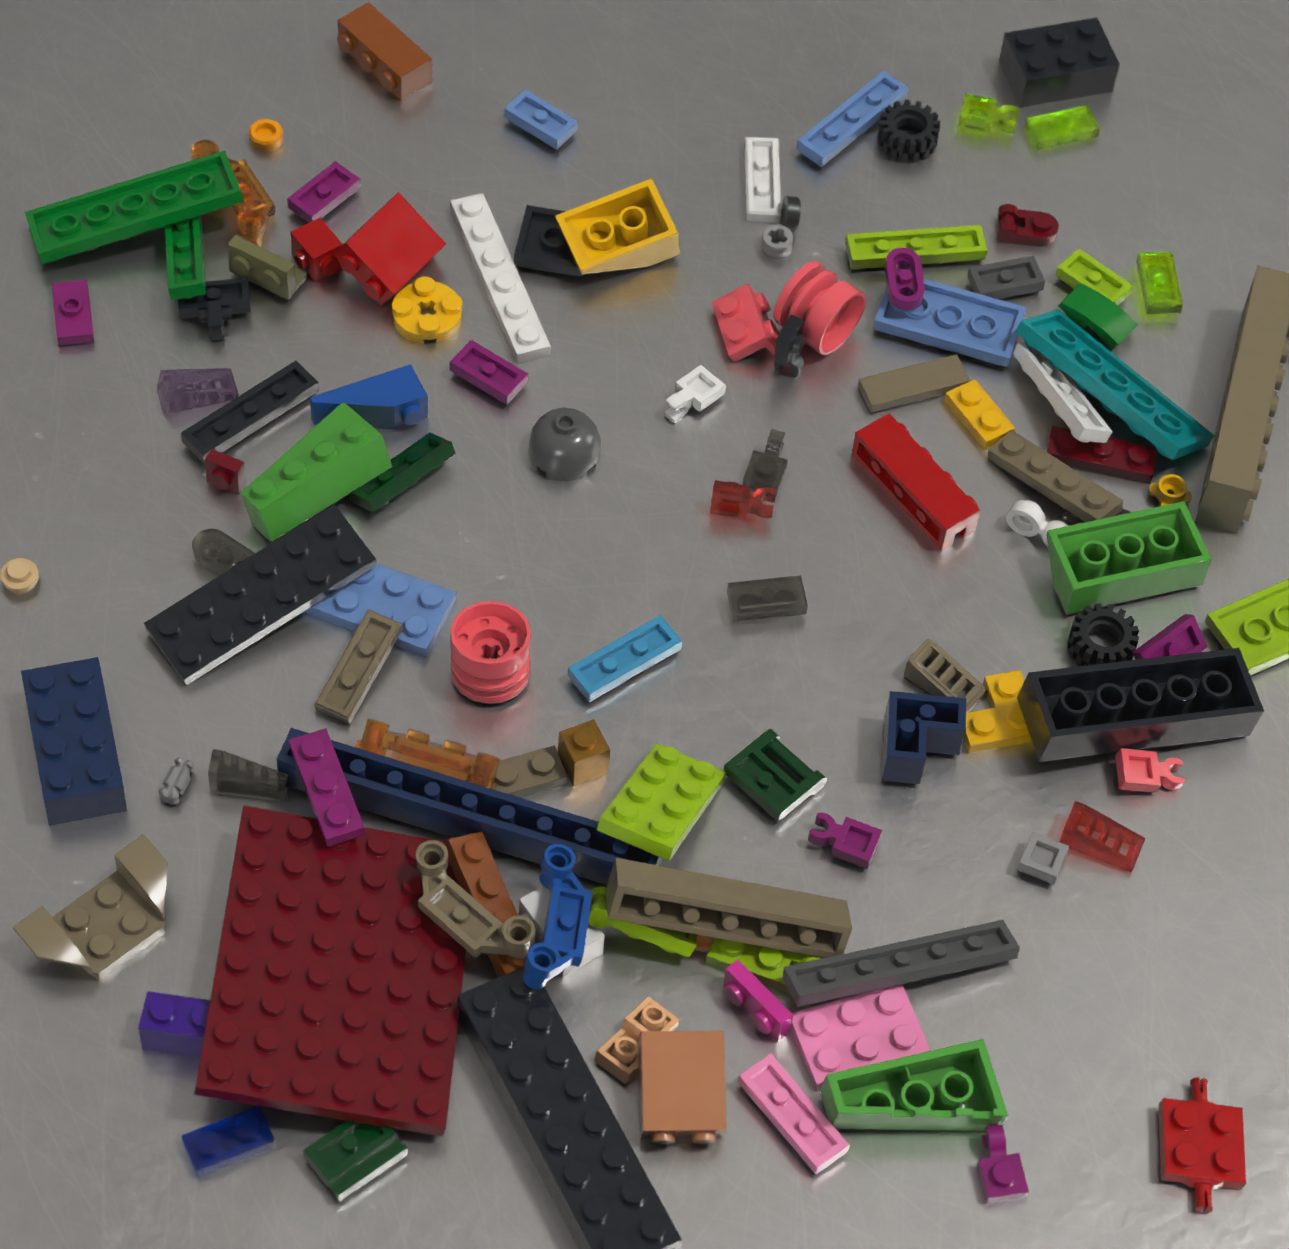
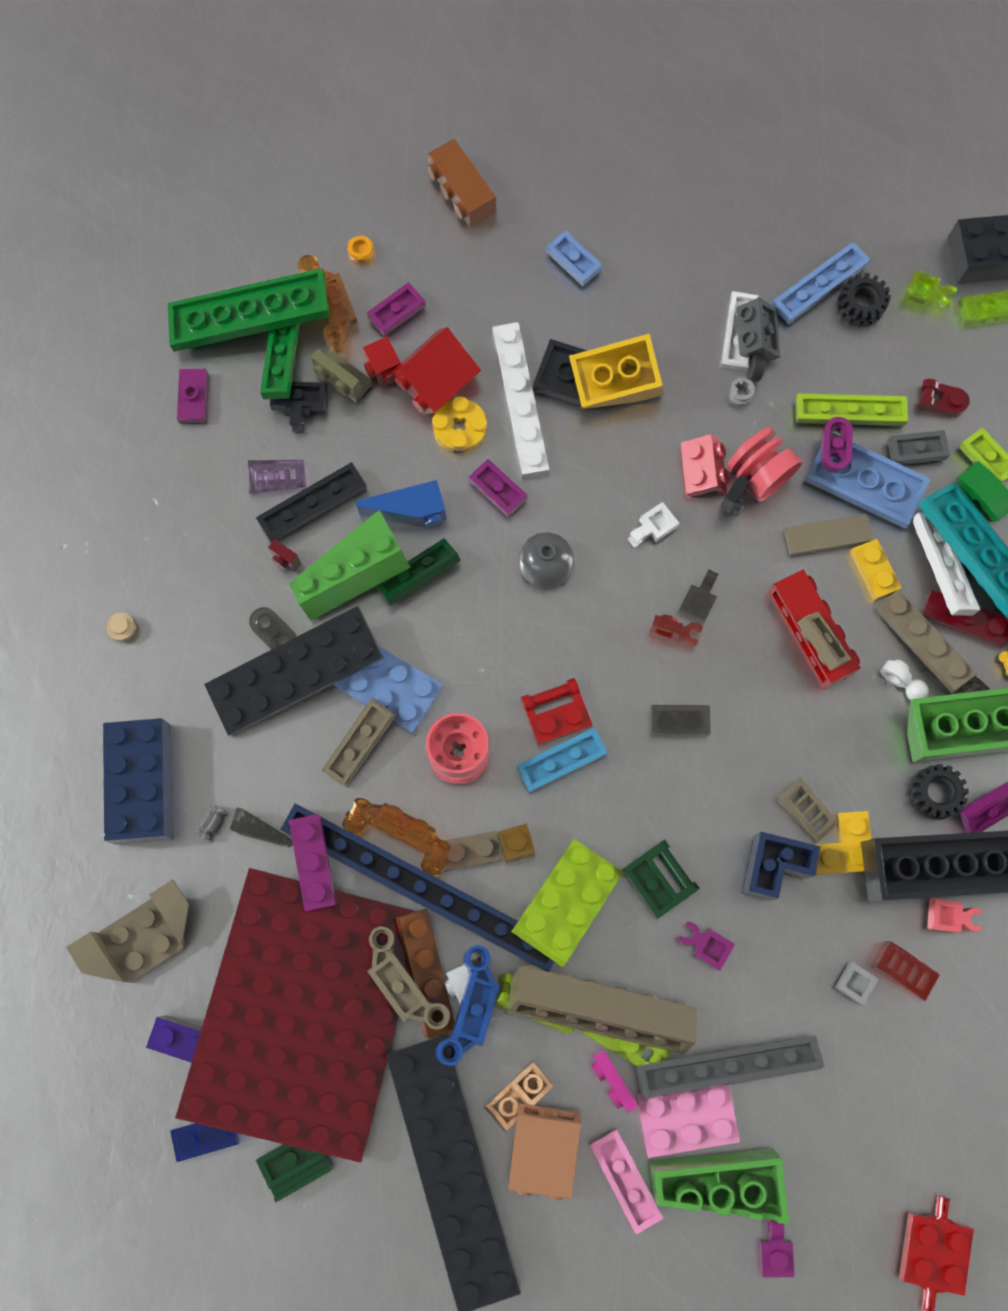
camera: 15 degrees right, 20 degrees up
none -> red plate [520,678,593,746]
none -> dark grey bracket [736,298,781,361]
none -> dark tan plate [797,611,851,671]

